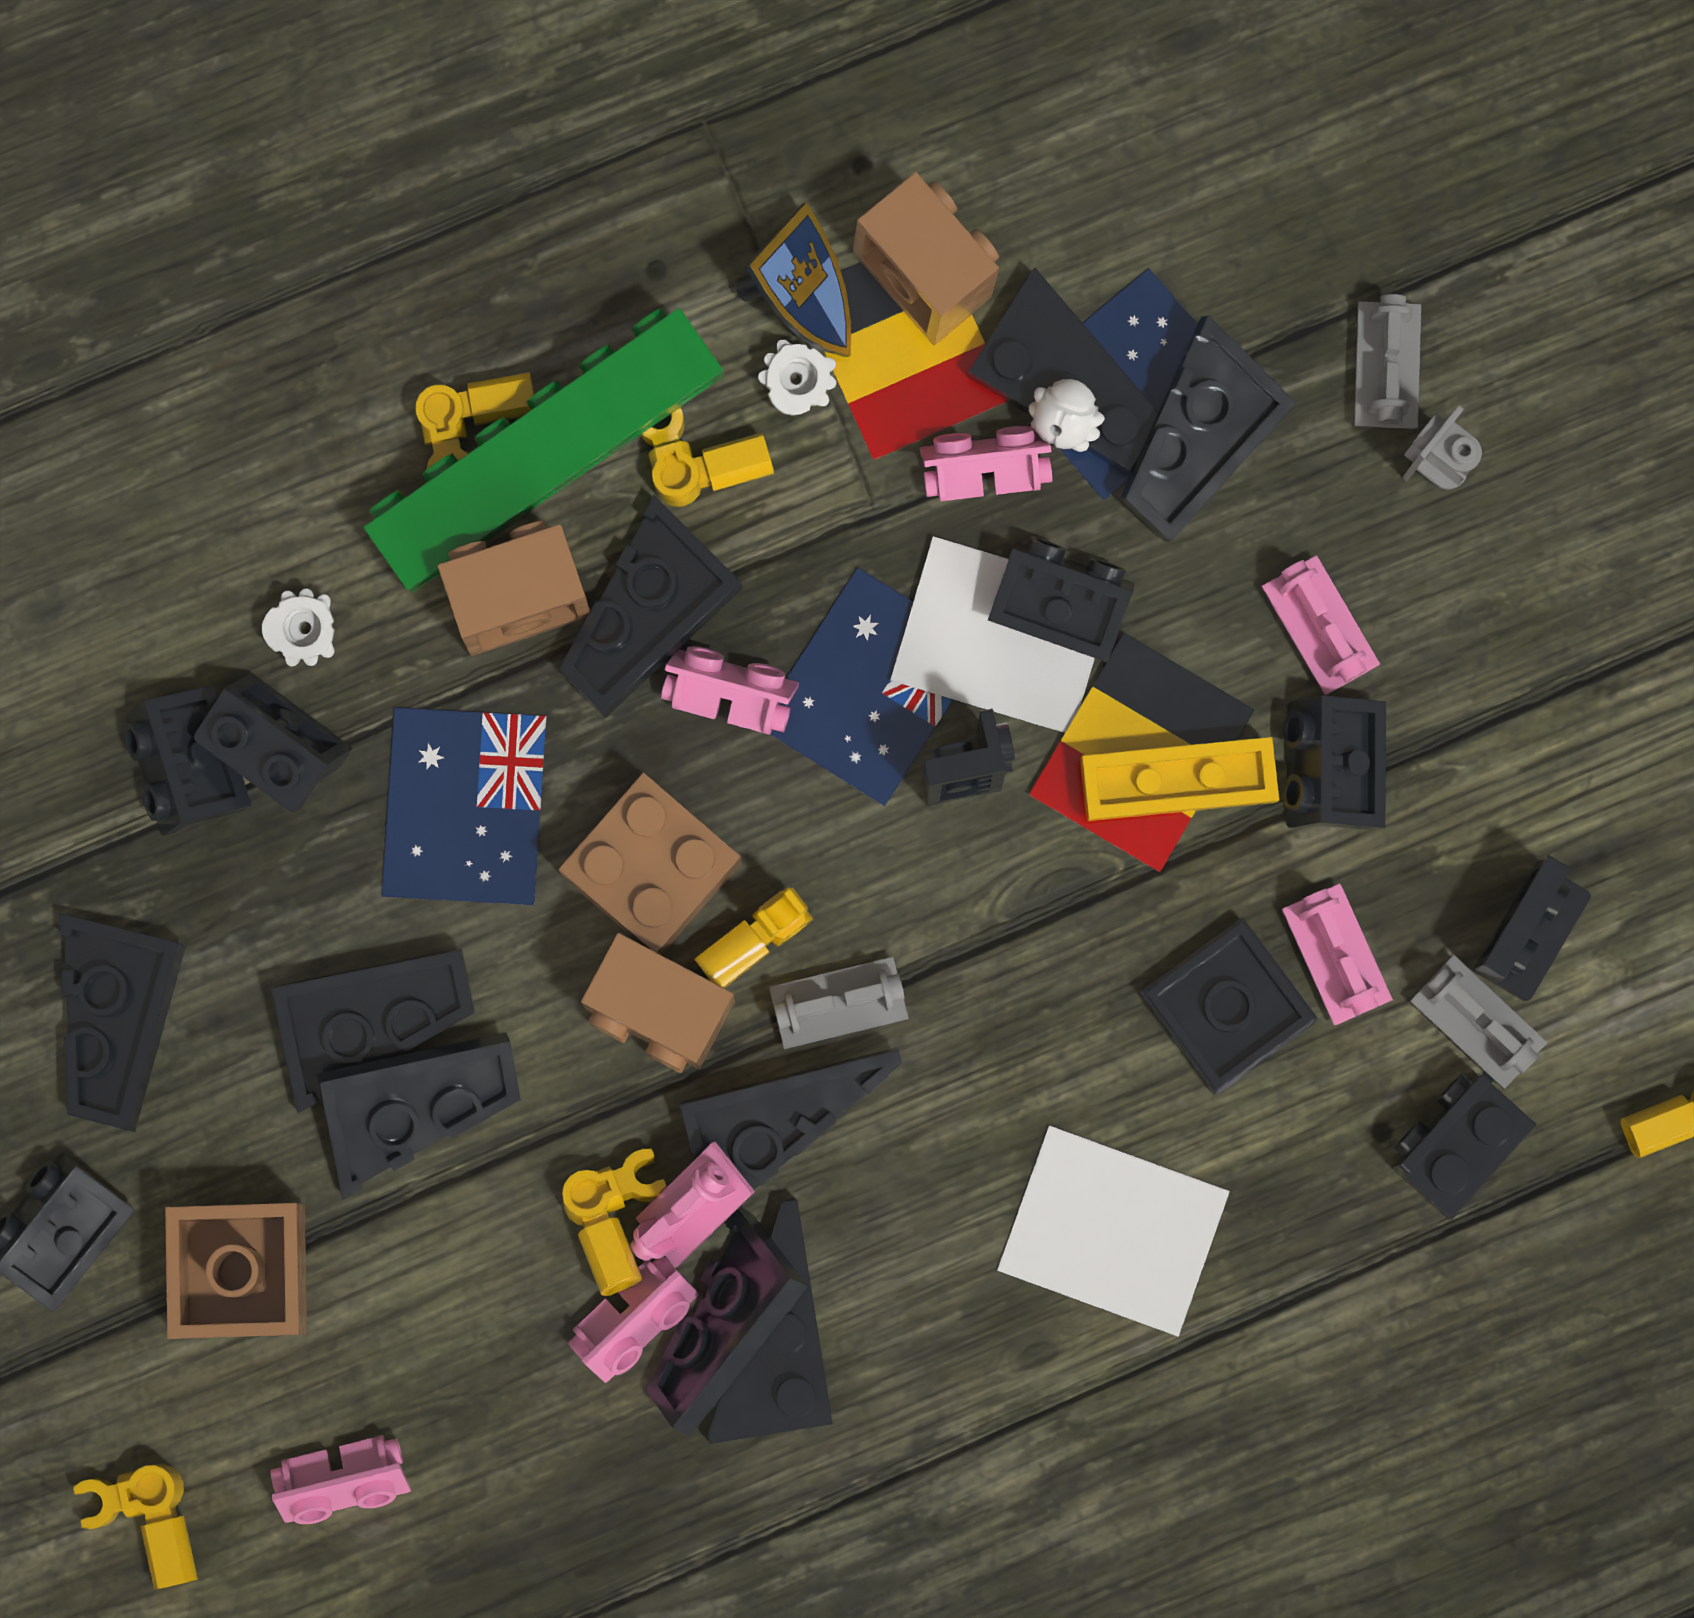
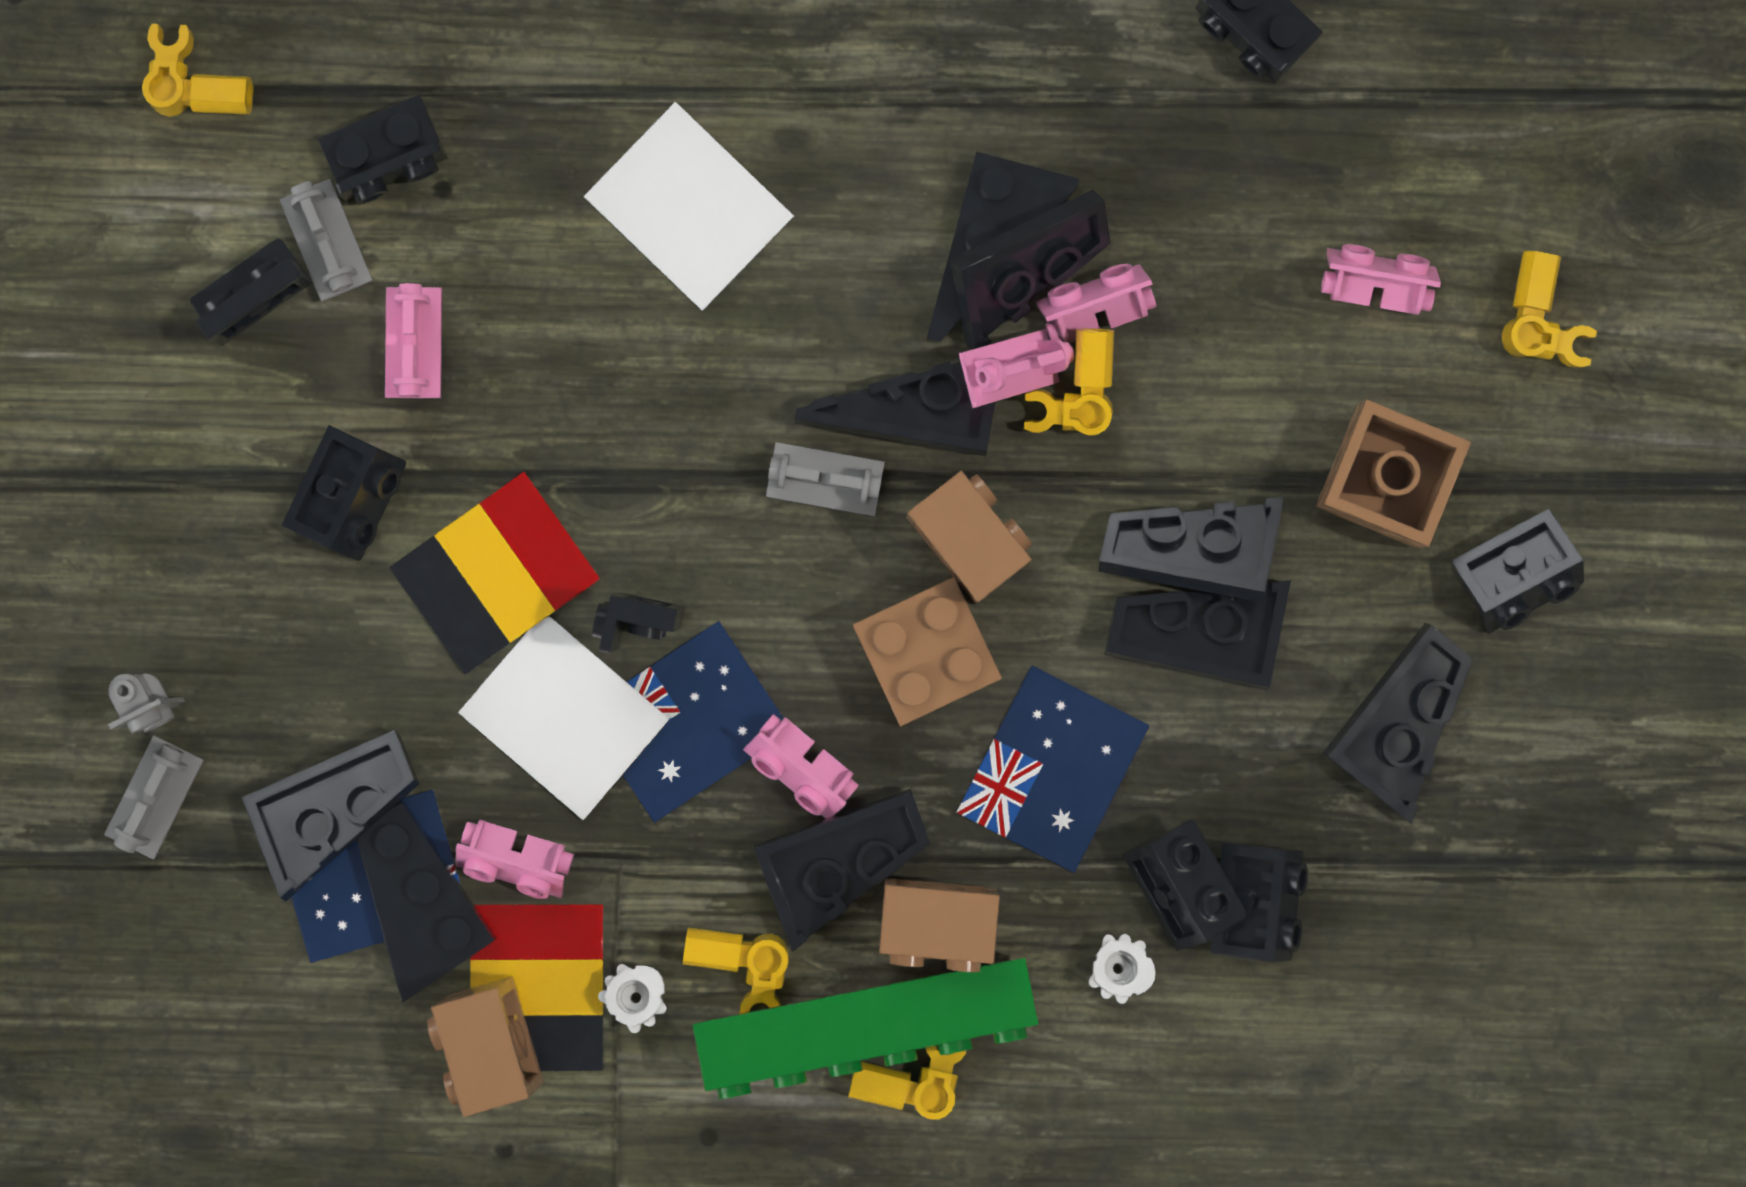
camera: 150 degrees left, 5 degrees up
yellow bar [694,887,814,988] -> none
shield [736,202,851,357] -> none
black bracket [988,537,1135,663] -> none
white animal [1029,379,1104,452] -> none
yellow plate [1080,737,1279,821] -> none
black tile [1139,917,1319,1096] -> none
bright pink hinge [1262,555,1380,696] -> none

